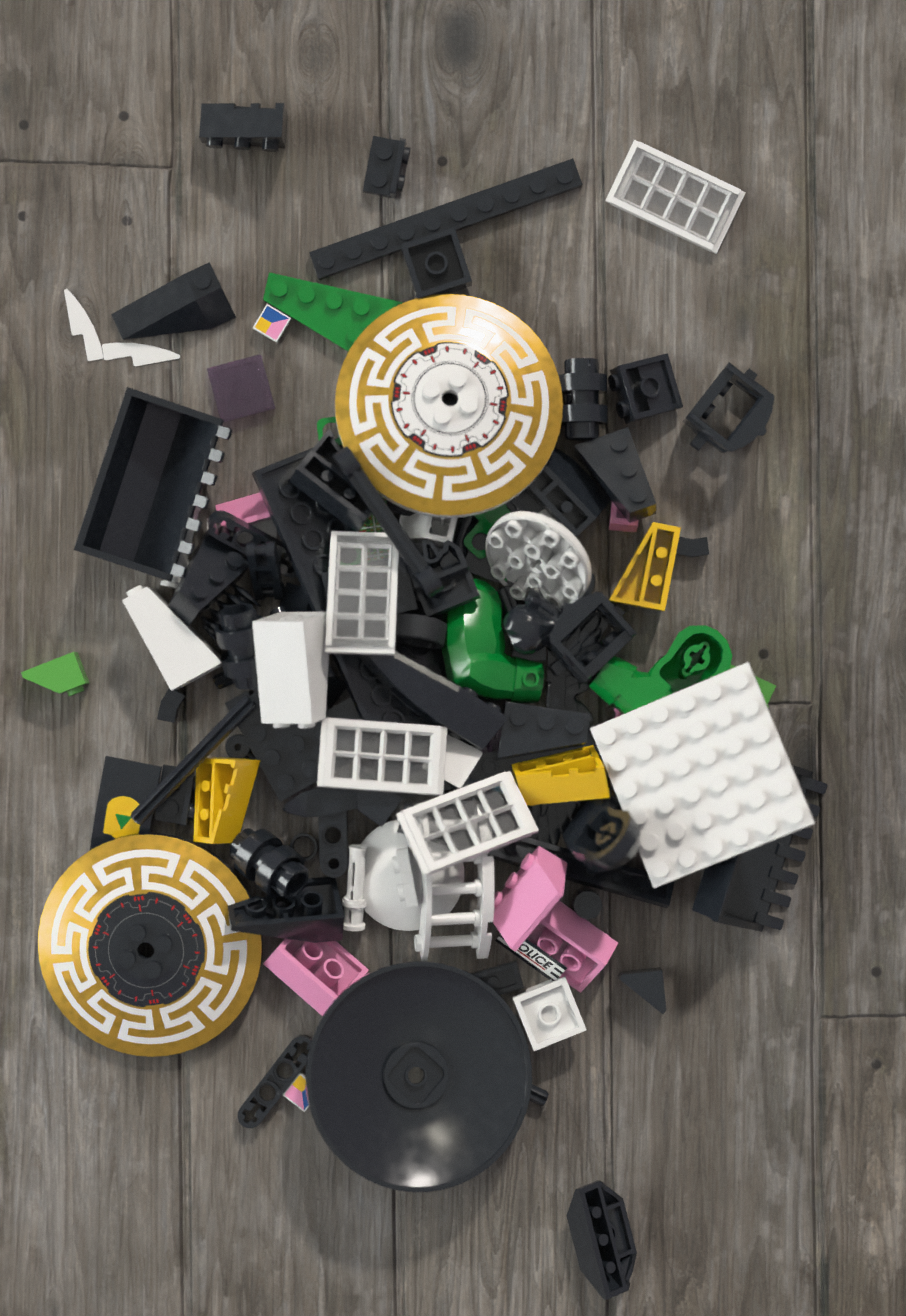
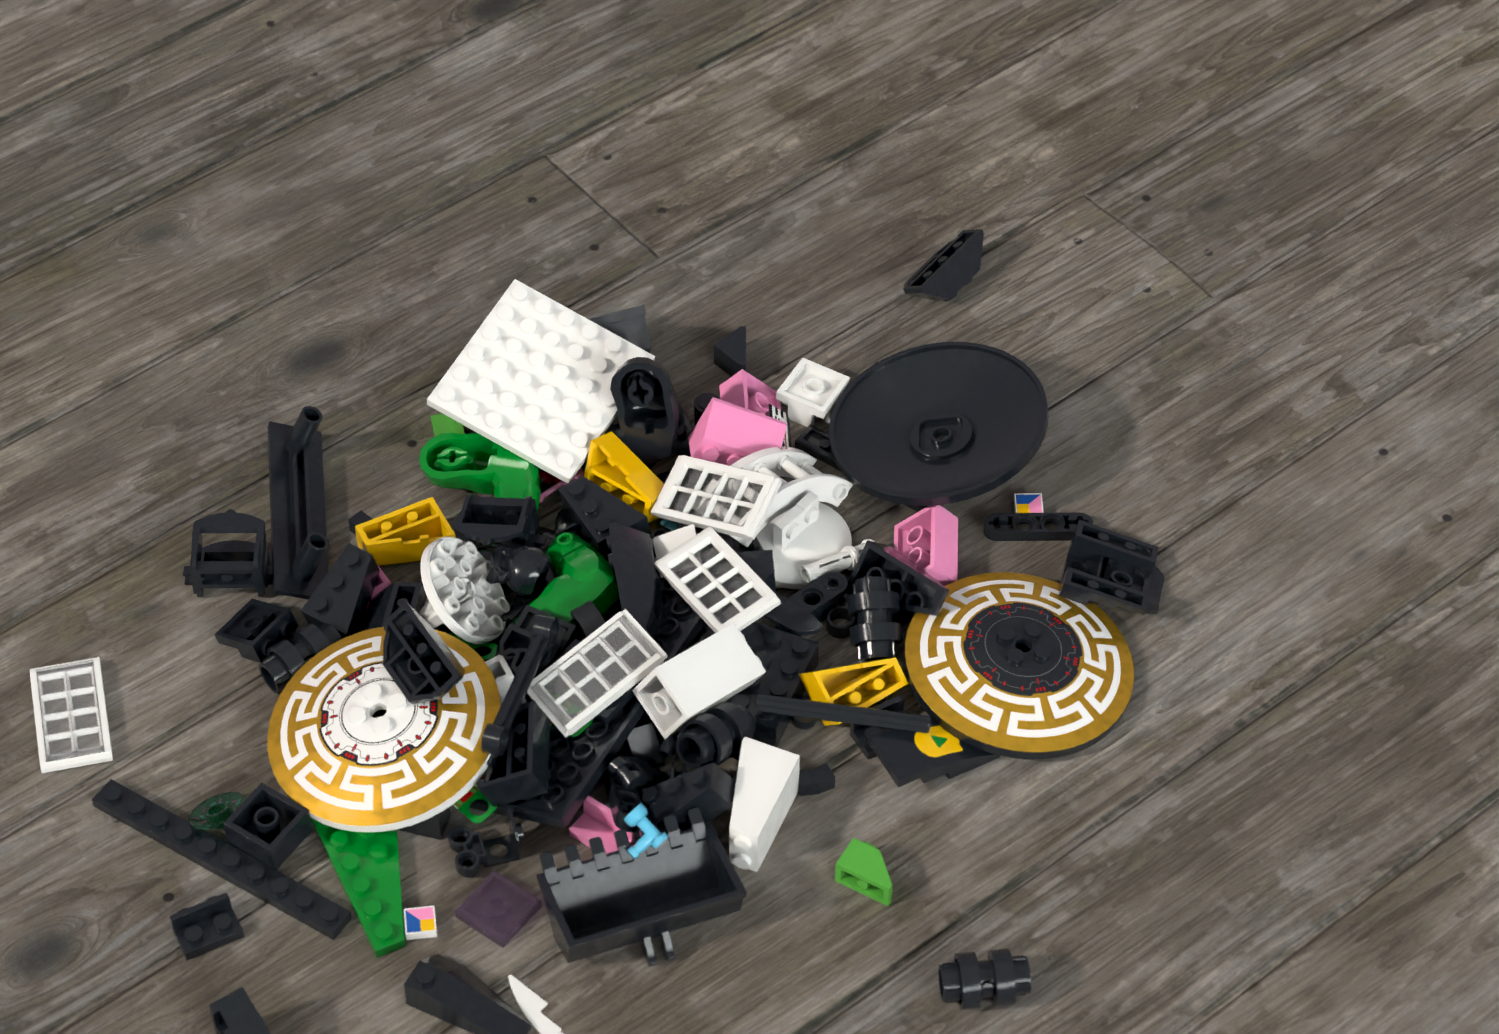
camera: 130 degrees left, 40 degrees down
none -> clear green dish [189,792,245,830]
none -> black piece [267,406,329,600]
none -> black wedge [383,601,465,705]
none -> black piece [448,807,524,878]
none -> medium azure piece [624,803,669,860]
none -> black slope [1058,520,1165,615]

